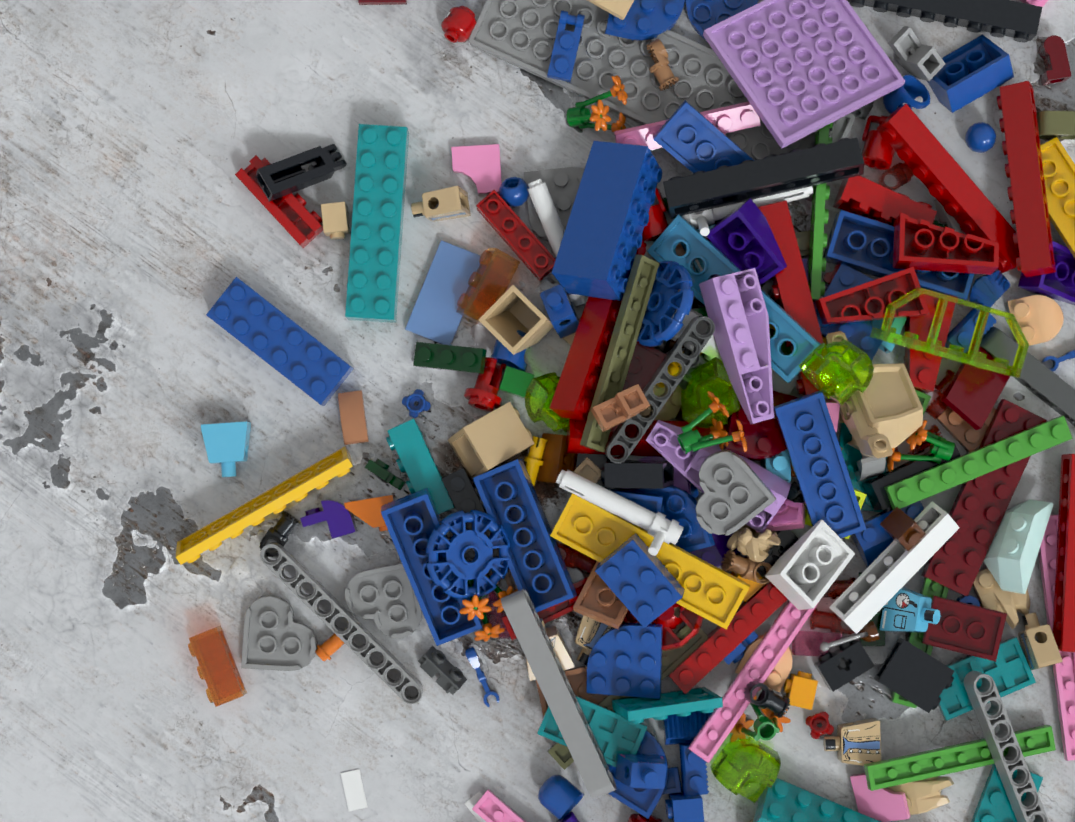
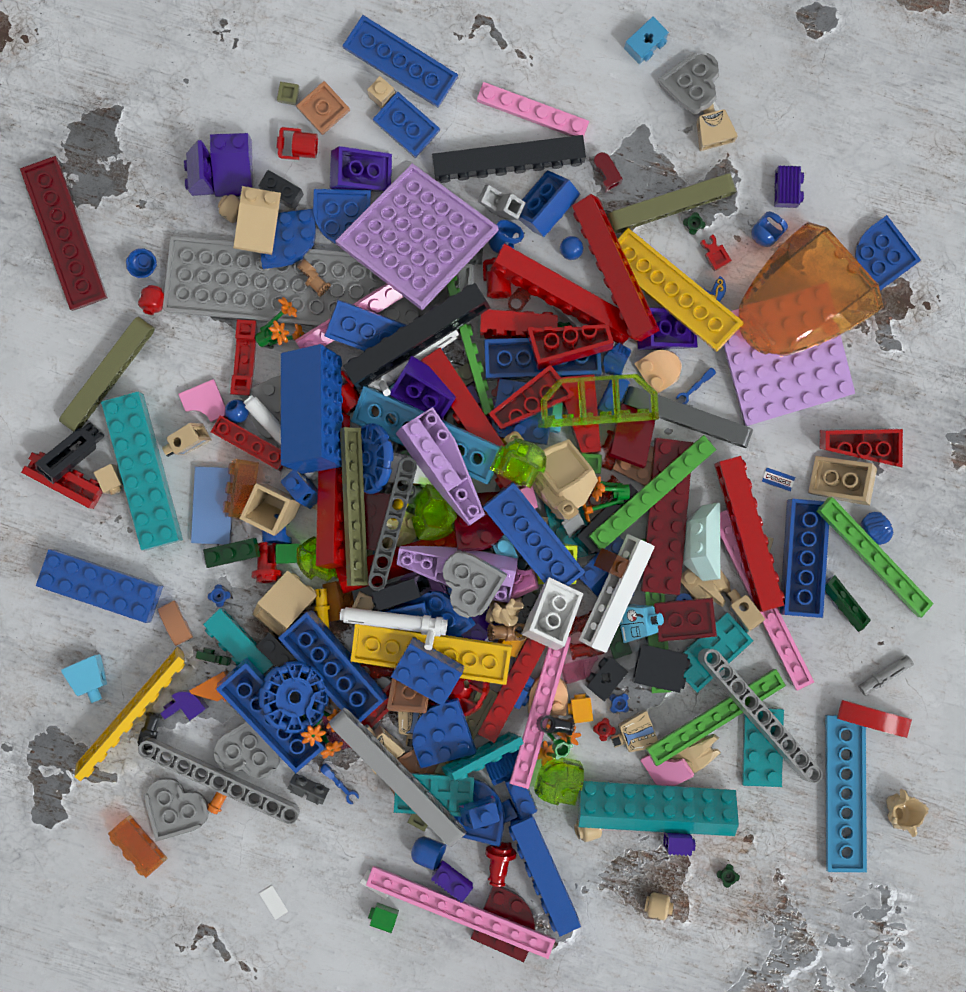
camera: 20 degrees left, 0 degrees up
blue plate [547,10,585,82] -> none
nougat slope [591,384,650,432] -> none
plant [677,391,747,454] -> none
hinge [820,621,880,652] -> none
none -> olive beam [59,316,155,432]
none -> red slope [230,319,257,396]
none -> blue plate [609,693,629,713]

